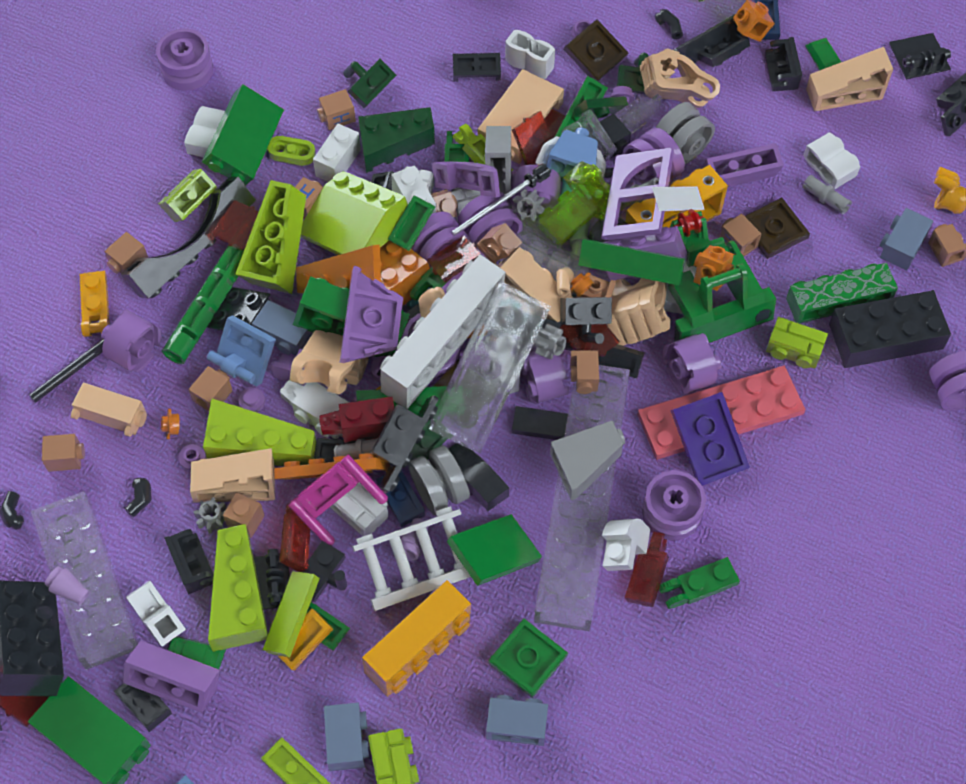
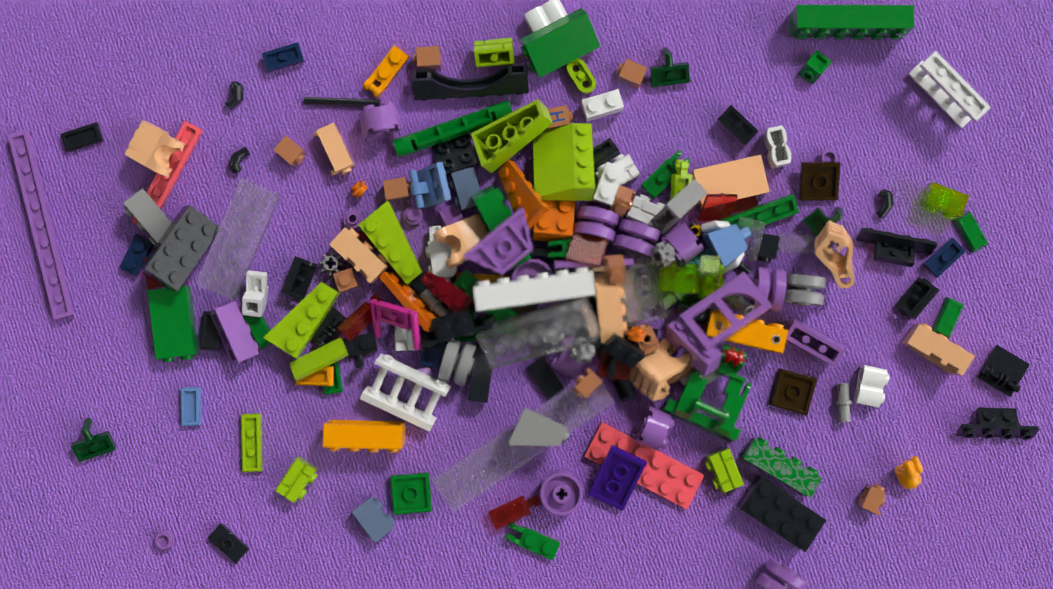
camera: 50 degrees right, 25 degrees up
lavender cone [45,566,90,605] -> none
black arm [124,477,152,518] -> none
clear red piece [212,200,259,251] -> none
sand blue brick [324,702,370,771] -> none
dark green wedge [358,107,435,173] -> none
green tile [388,195,435,251] -> none
light nougat arm [418,287,445,318] -> none
medium lavender slope [432,162,500,197] -> none
green tile [447,514,542,586] -> none
piece [452,163,551,236] -> none
light nougat arm [556,267,575,296] -> none
dark green plate [574,96,628,118] -> none
green tile [578,239,685,285] -> none
white brick [602,519,650,571] -> none
medium lavender plate [610,86,634,105] -> none
white sticker [652,187,705,211] -> none
orange brick [694,245,734,291] -> none
nougat brick [720,213,761,257] -> none
orange brick [733,0,775,42] -> none
sand blue brick [880,208,934,270] -> none

